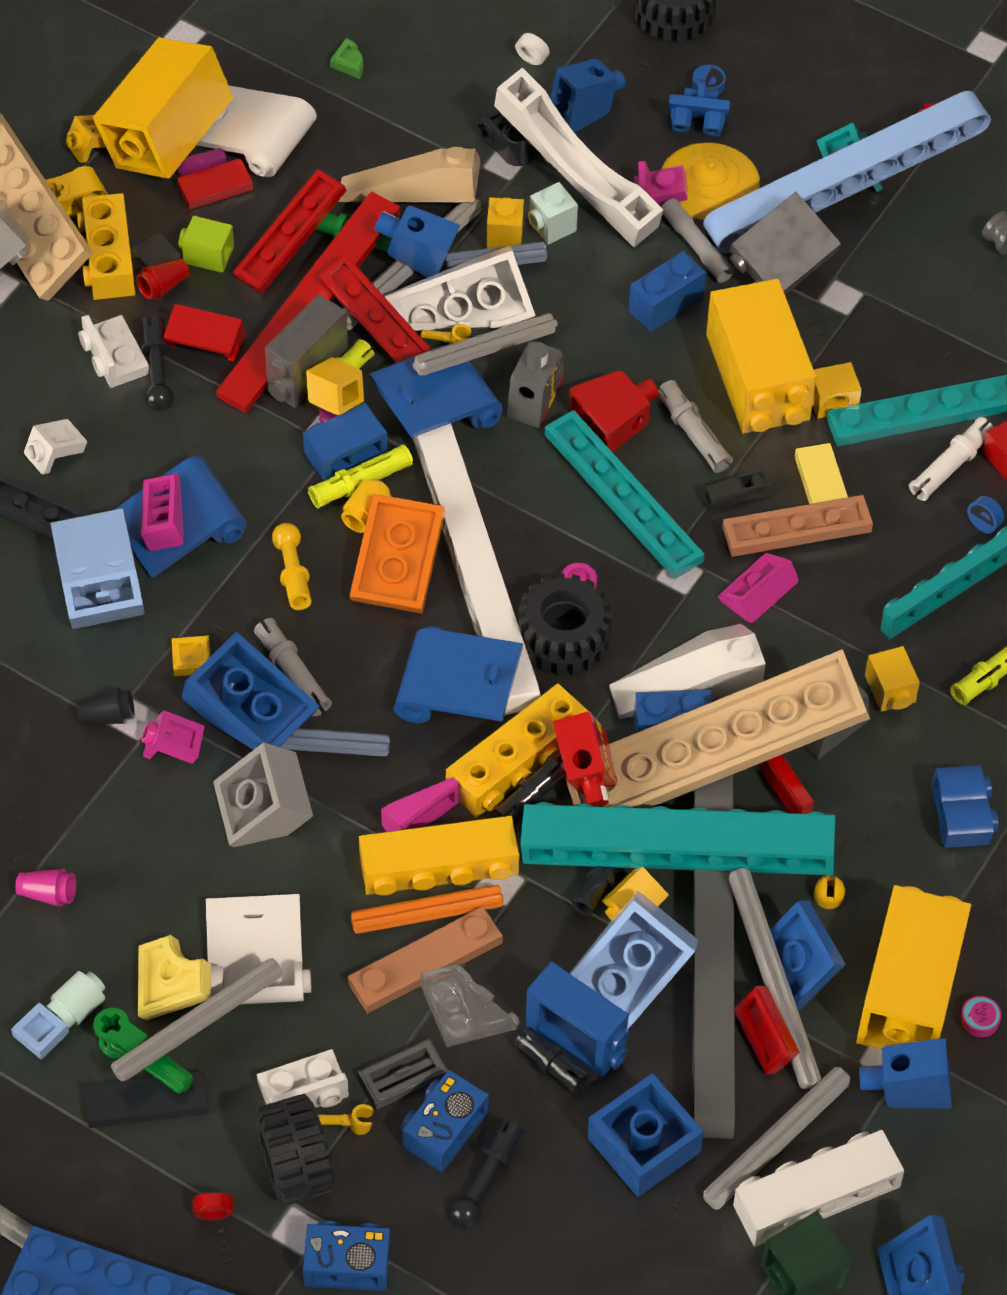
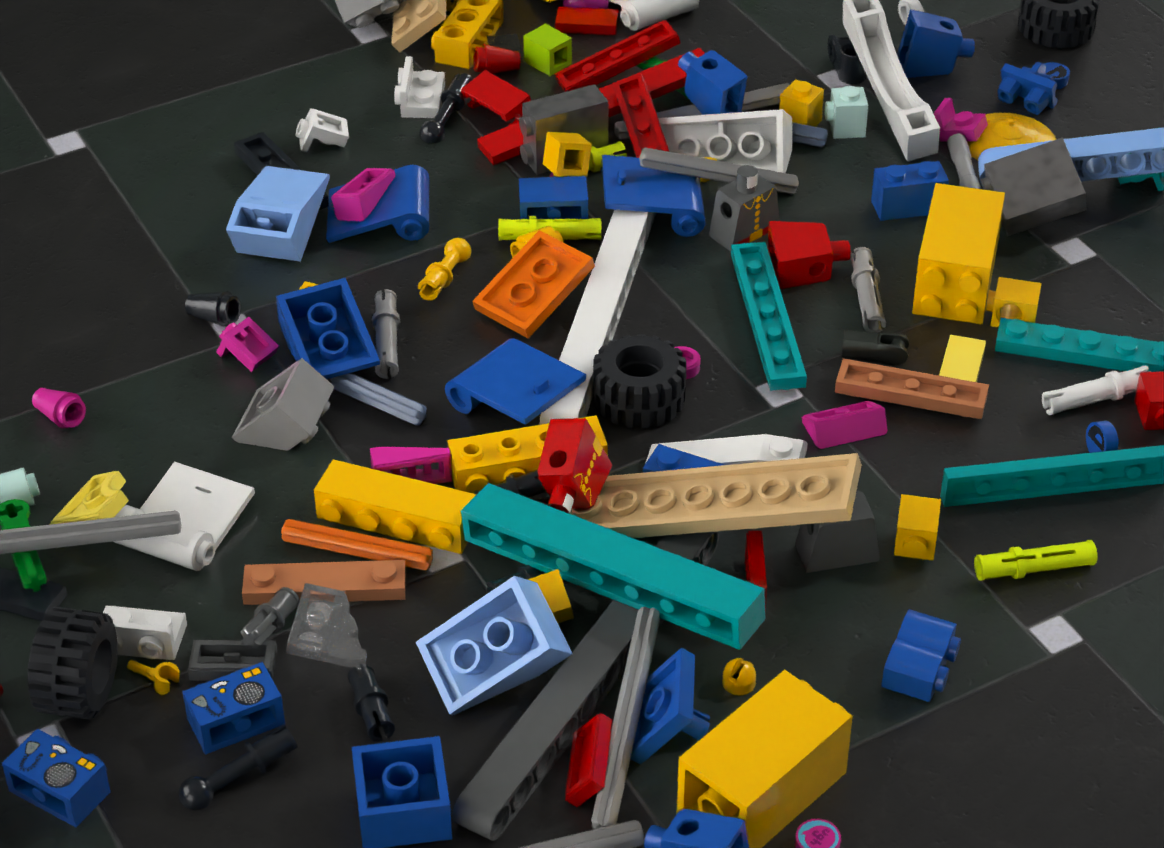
camera: 30 degrees right, 15 degrees down
tan wedge [338,147,480,202] -> none
blue window [526,961,630,1078] -> none
none -> dark grey axle [241,587,300,648]

